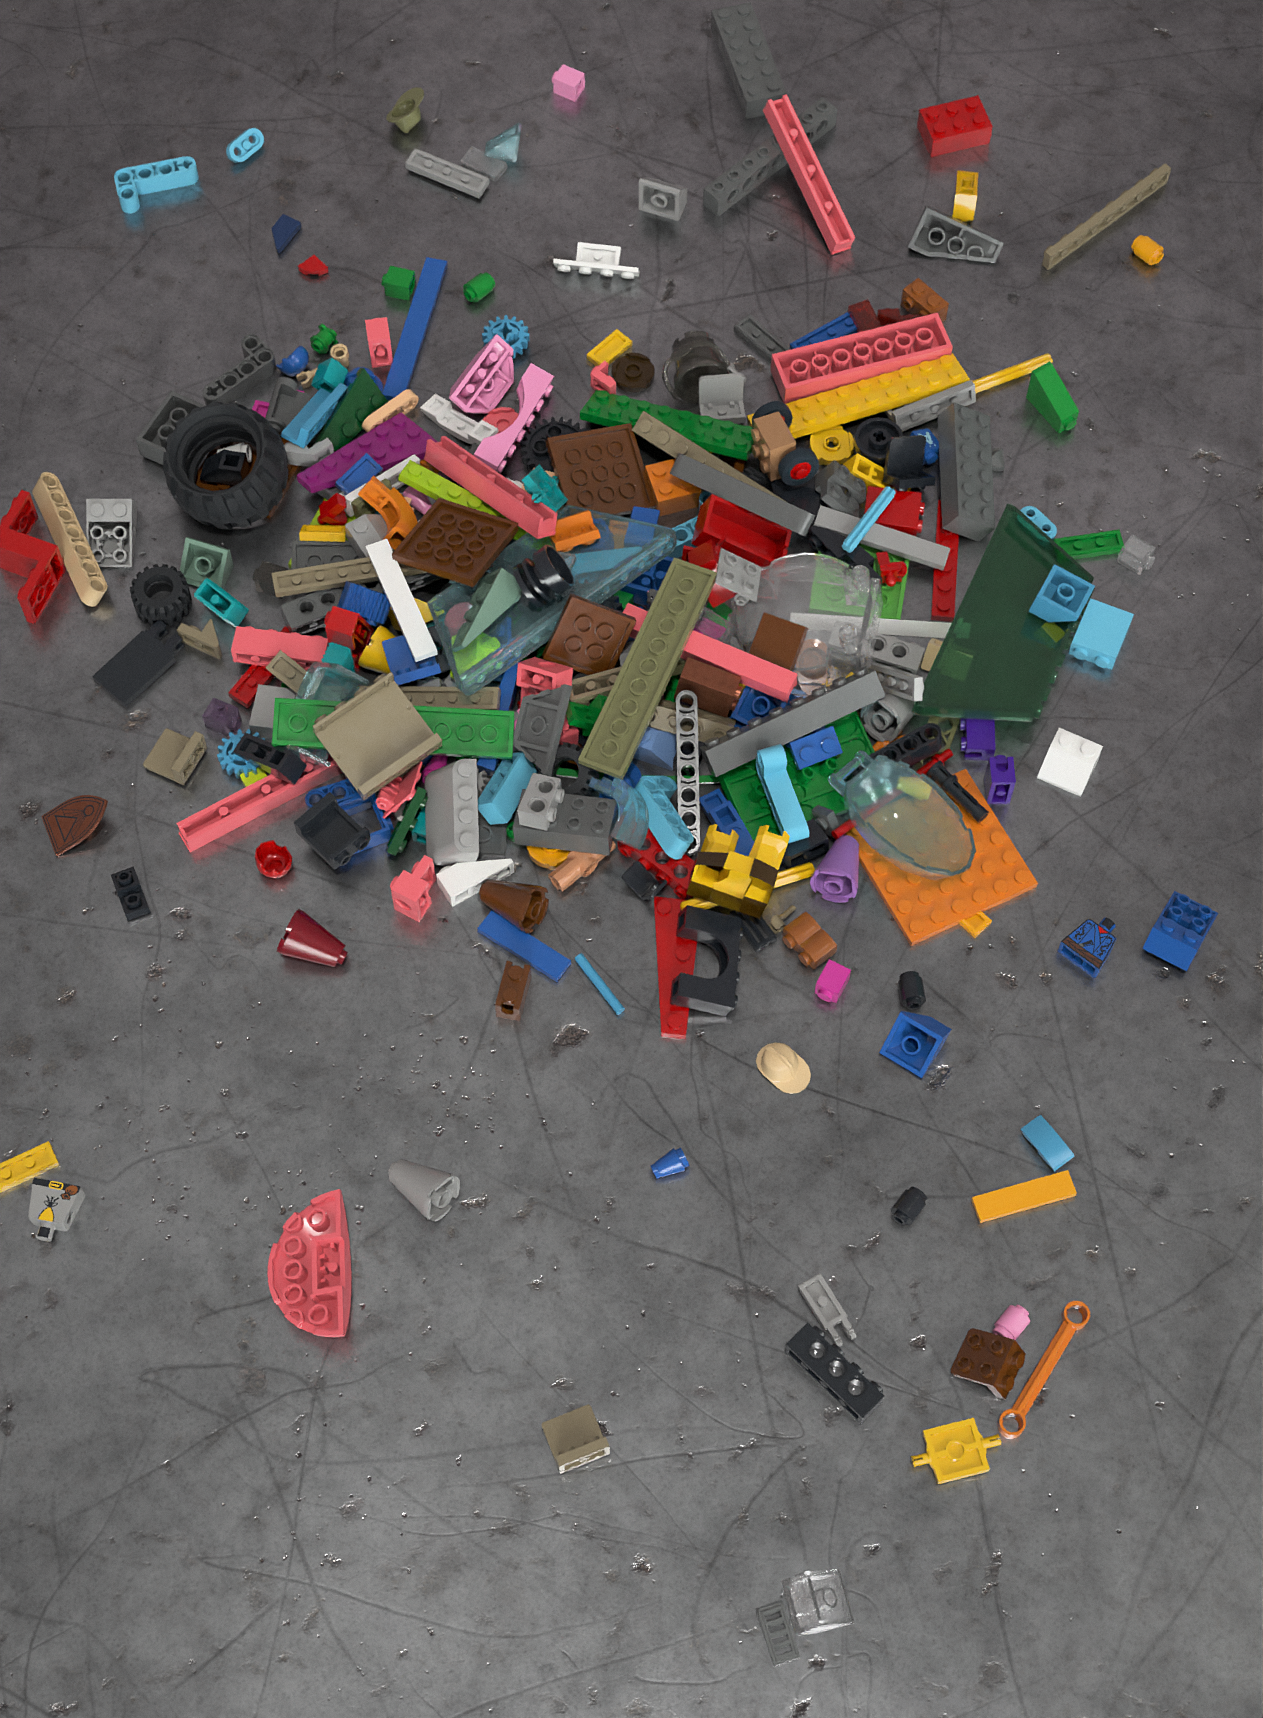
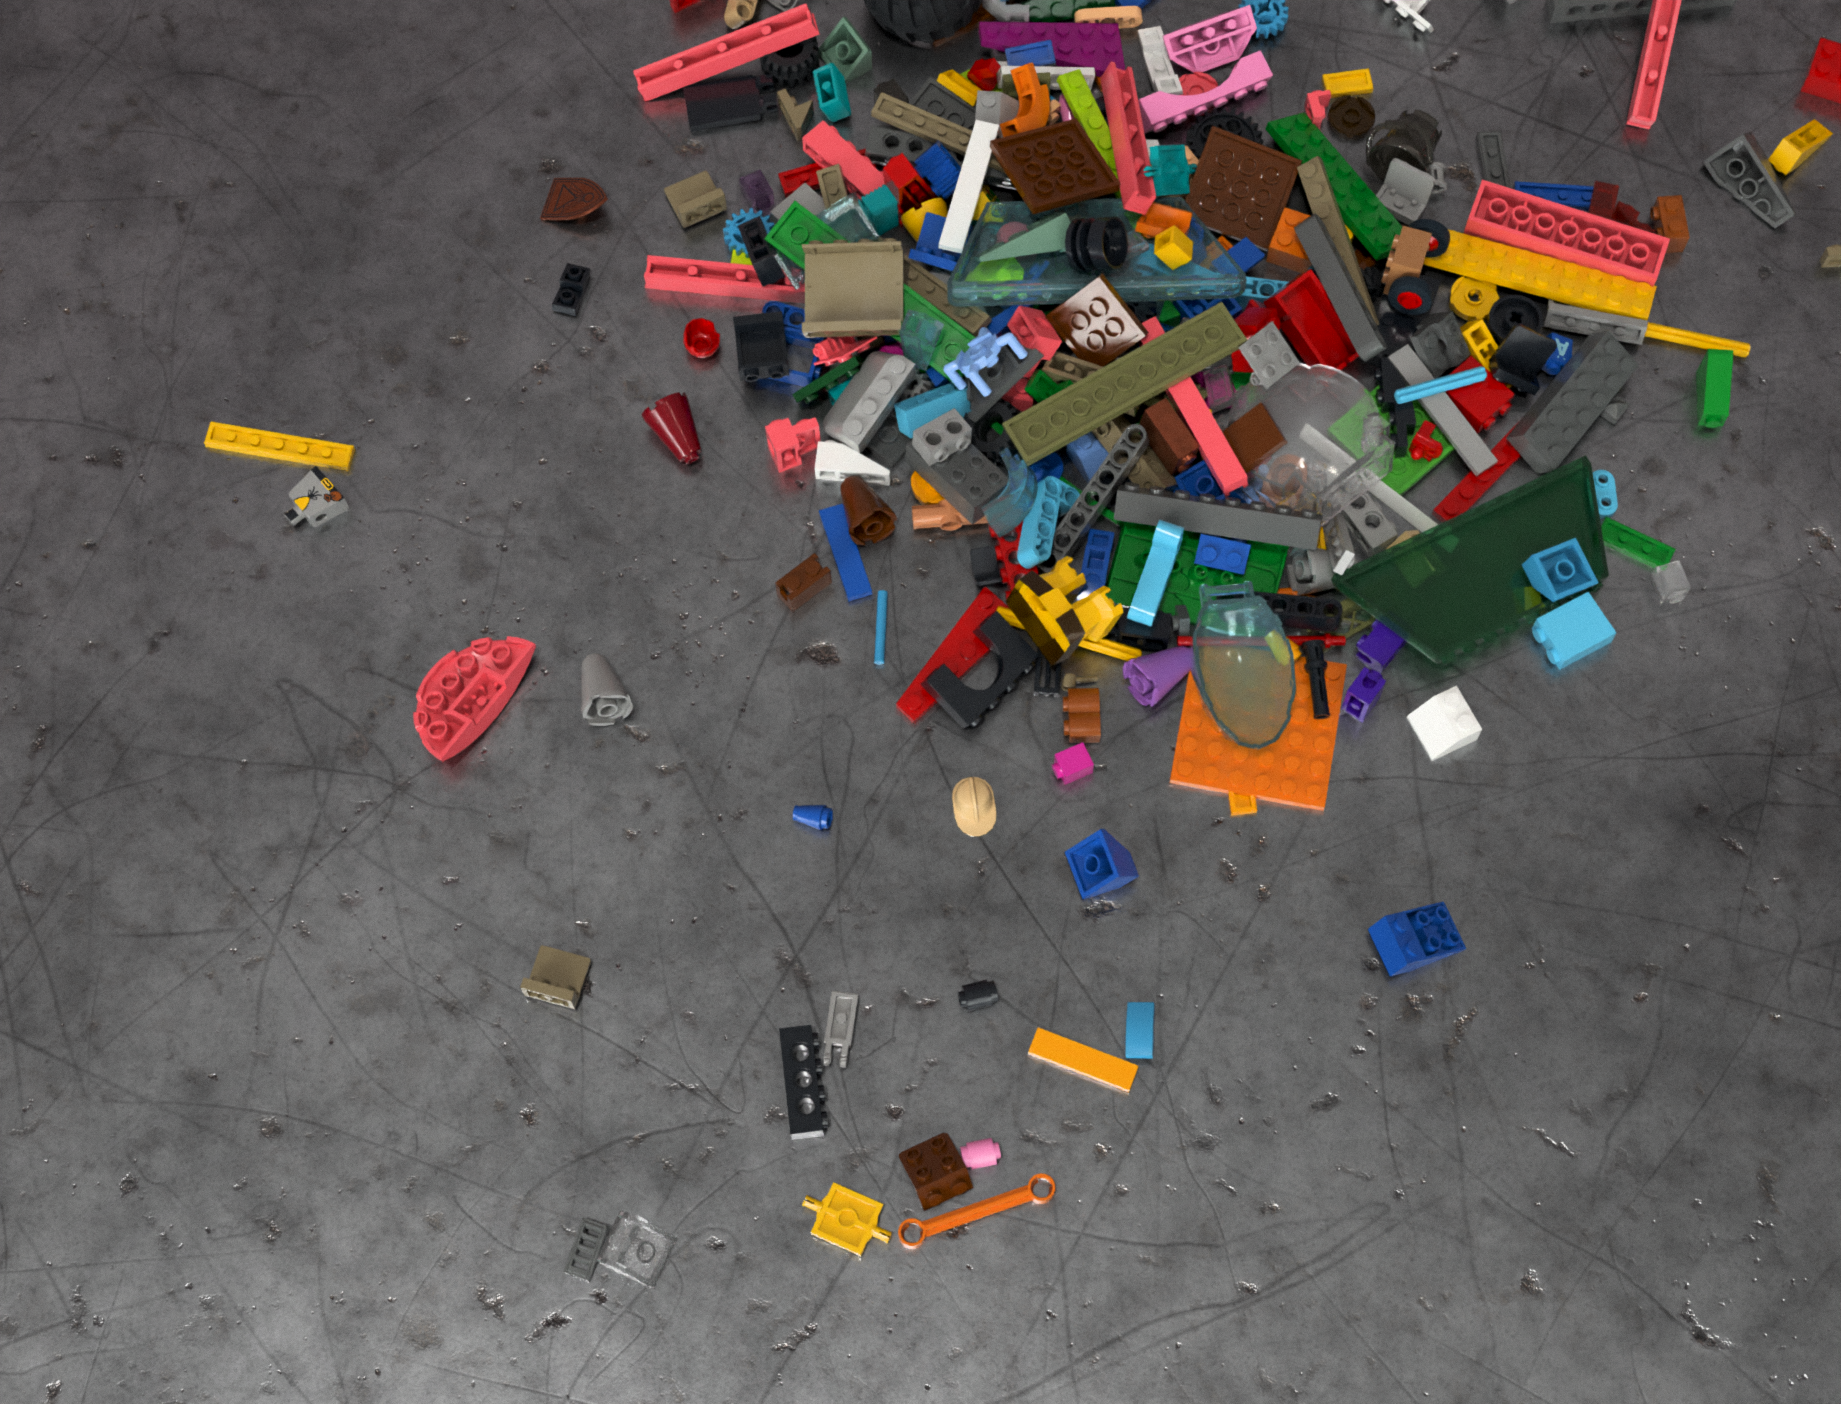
camera: 40 degrees right, 5 degrees up
black brick [898,971,926,1010] -> none
torso [1058,917,1116,978] -> none
none -> coral tile [633,4,820,102]
none -> clear light blue slope [899,310,944,371]
none -> light blue plate [943,327,1028,397]
none -> yellow brick [1154,225,1193,270]

